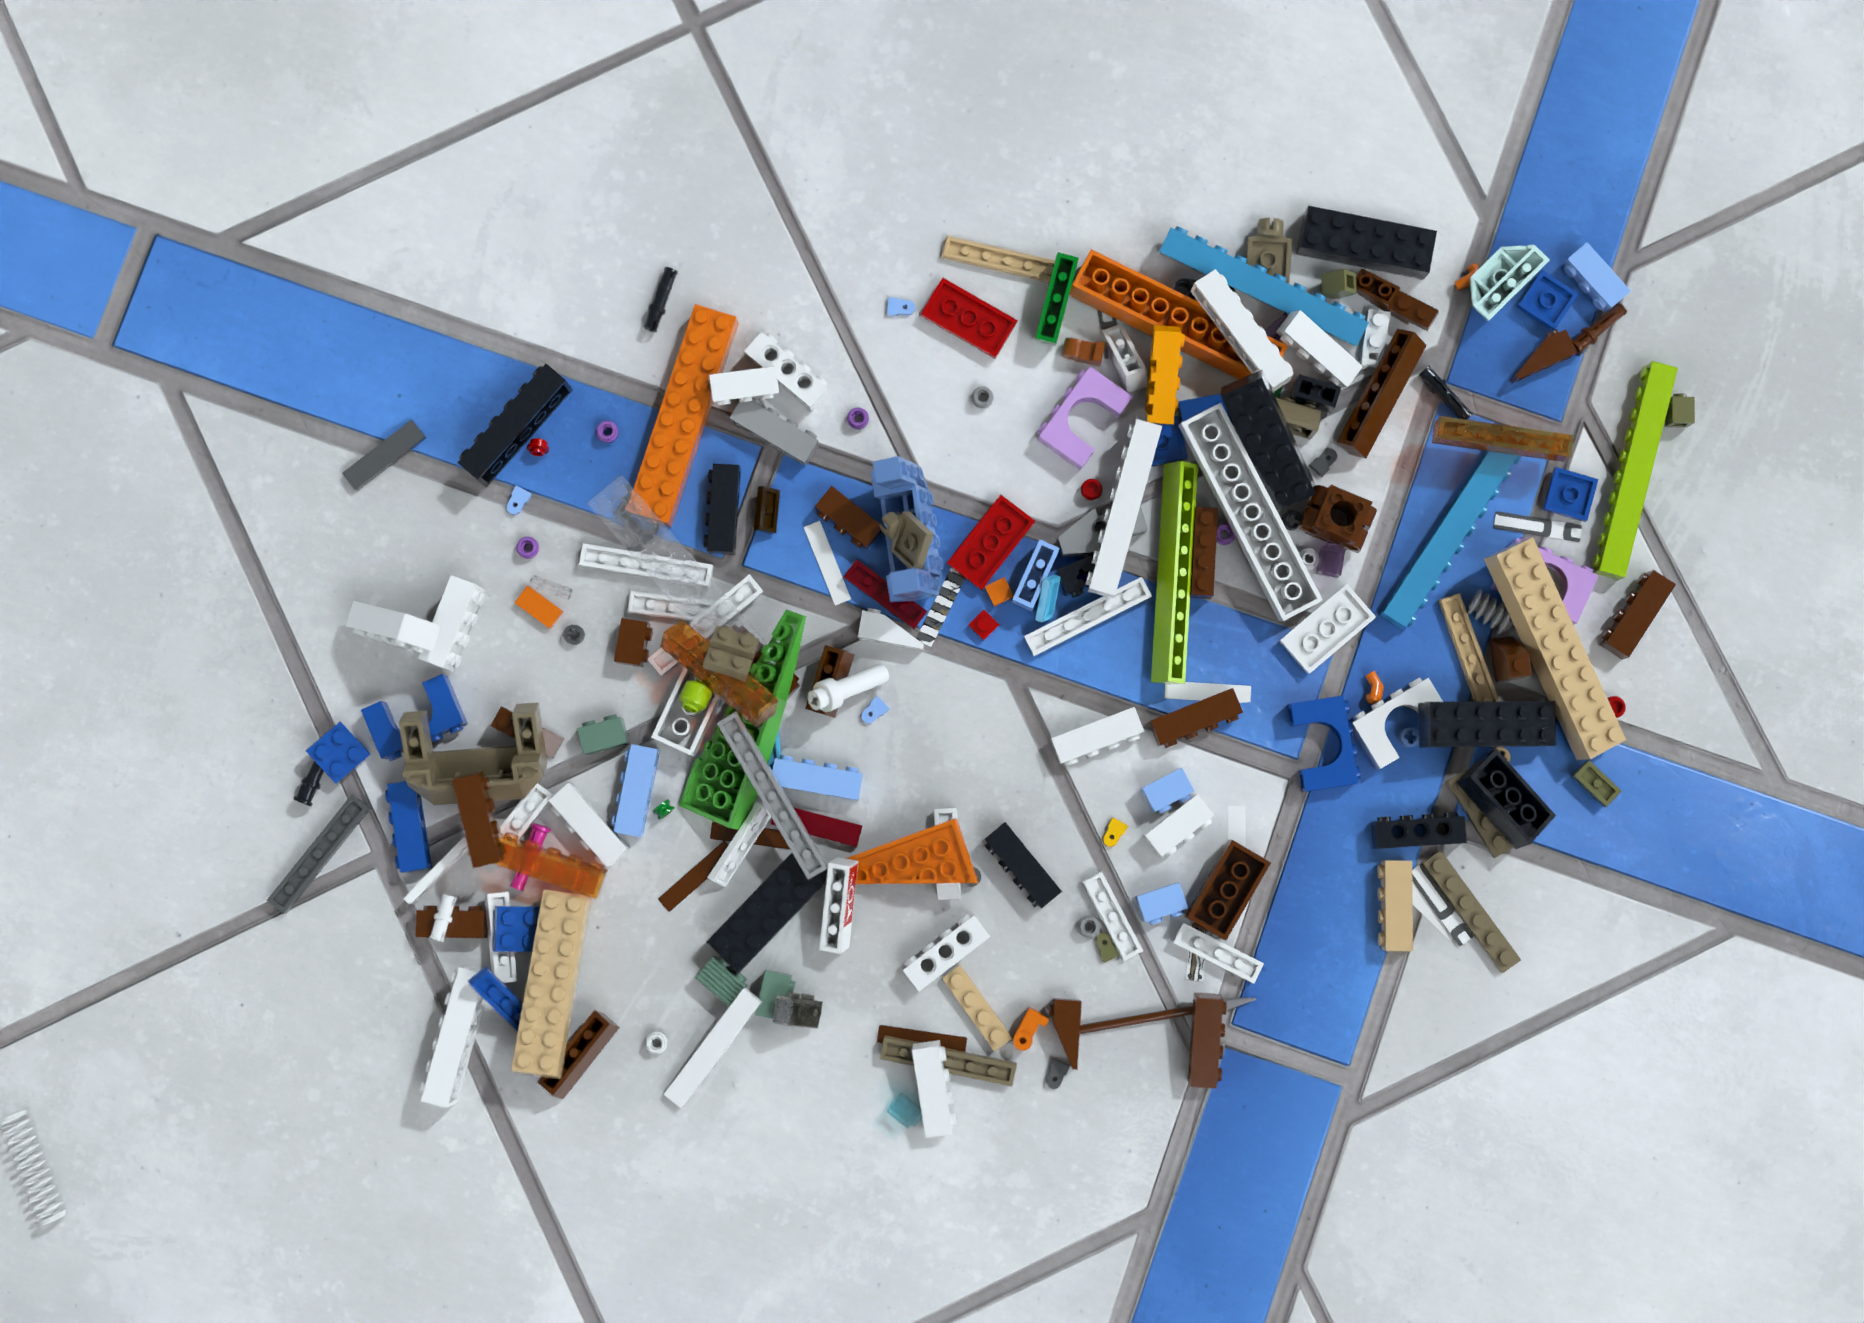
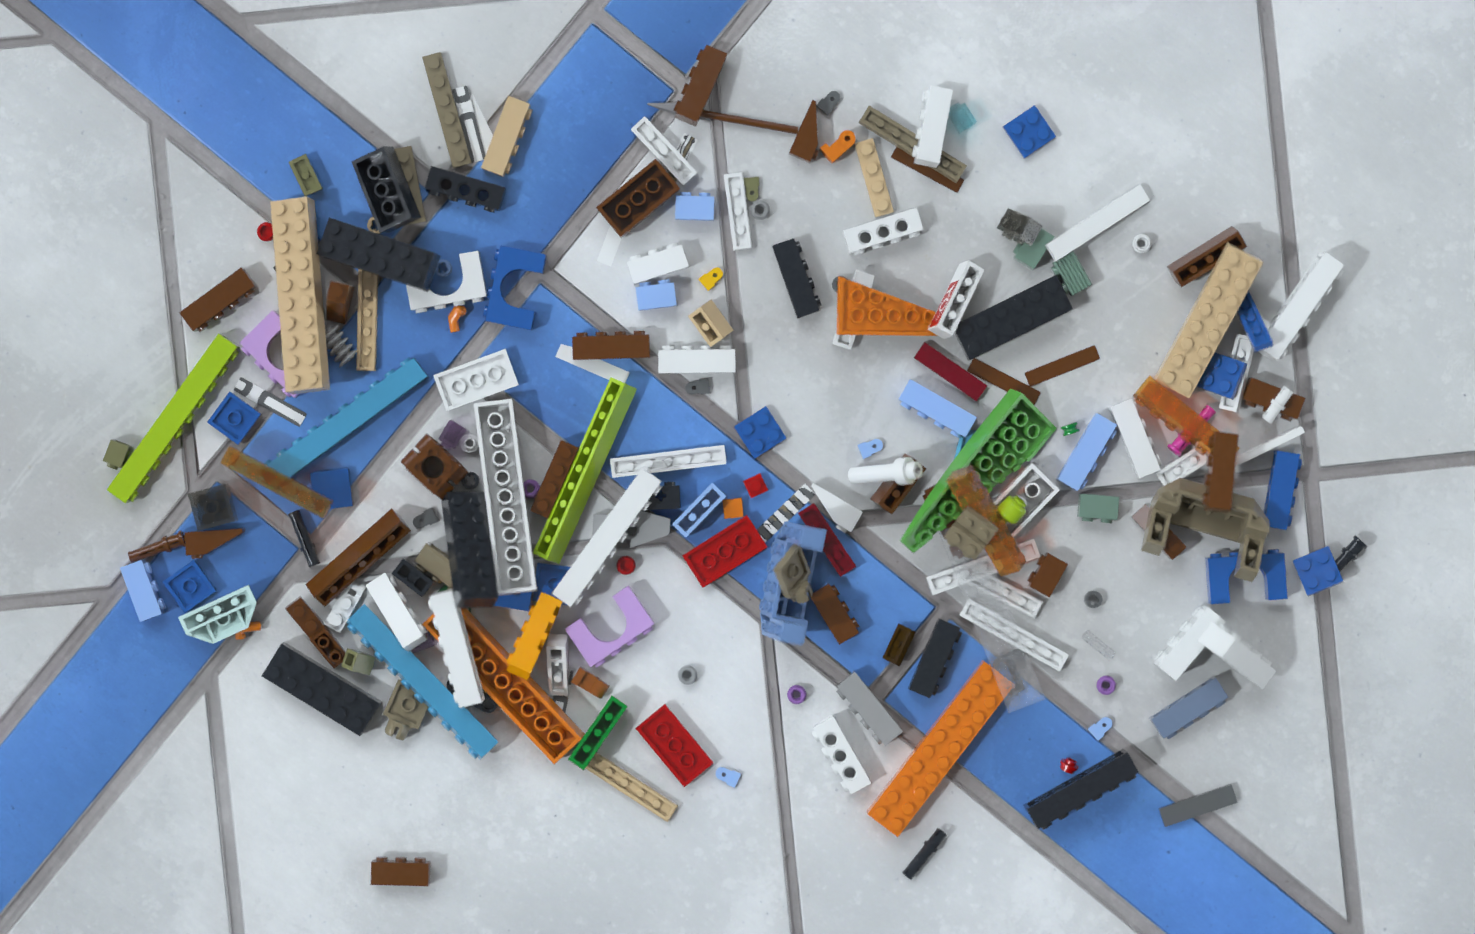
camera: 160 degrees left, 5 degrees up
dark grey plate [267,794,371,914] -> none
orange tile [514,585,563,629] -> none
medium lavender plate [596,421,619,443] -> none
white brick [708,366,779,405] -> none
white tile [708,803,771,887] -> none
light grey plate [717,712,828,879] -> none
white sticker [804,521,851,605] -> none
medium azure tile [1035,574,1061,622] -> none
none -> clear smoke brick [188,484,238,531]
none -> blue tile [310,468,353,511]
none -> reddish brown brick [371,856,430,886]
none -> dark grey piece [685,378,710,395]
none -> tan brick [688,299,734,347]
none -> blue plate [734,406,786,459]
none -> blue plate [1003,105,1056,158]
none -> sand blue brick [1149,677,1228,739]

